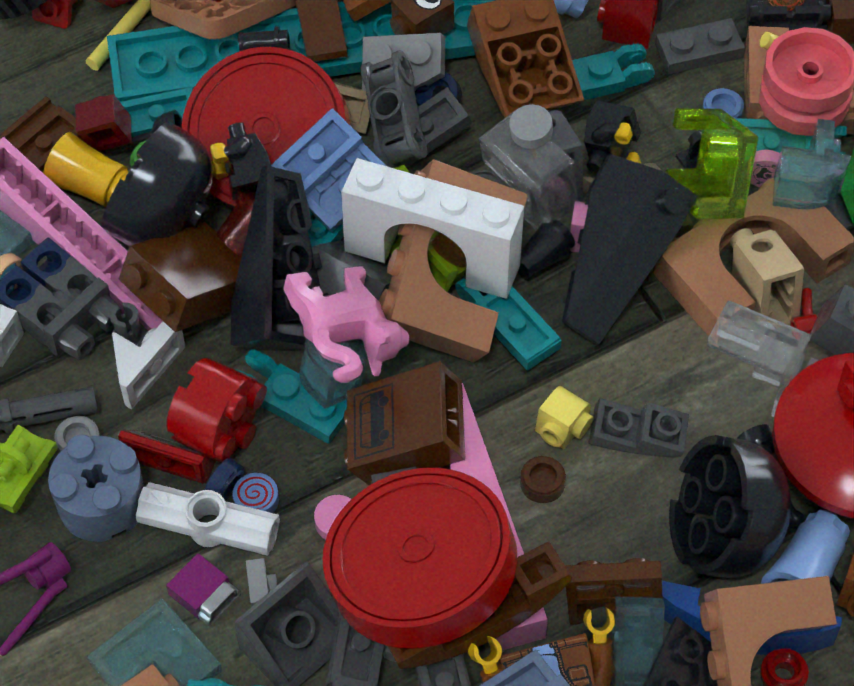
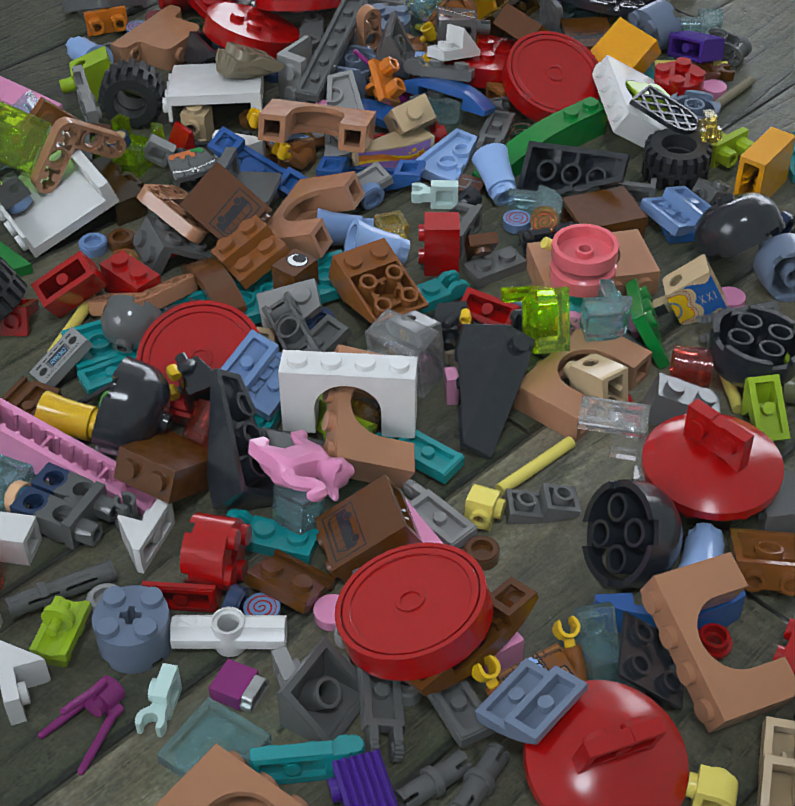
camera: 15 degrees left, 15 degrees down
dark red plate [75,94,132,151] -> none
light grey tile [509,104,553,149] -> none
black cone [518,220,575,279] -> none
reddish brown wing [565,558,663,625] -> none
none -> light grey tile [29,327,93,387]
none -> dark grey cylinder [101,295,163,354]
none -> light aqua plate [135,663,182,737]
none -> reddish brown plate [245,549,336,615]
none -> light grey hinge [402,479,477,549]
none -> red slope [461,287,522,326]
none -> reddish brown plate [464,231,499,259]
none -> light yellow bar [495,436,576,496]

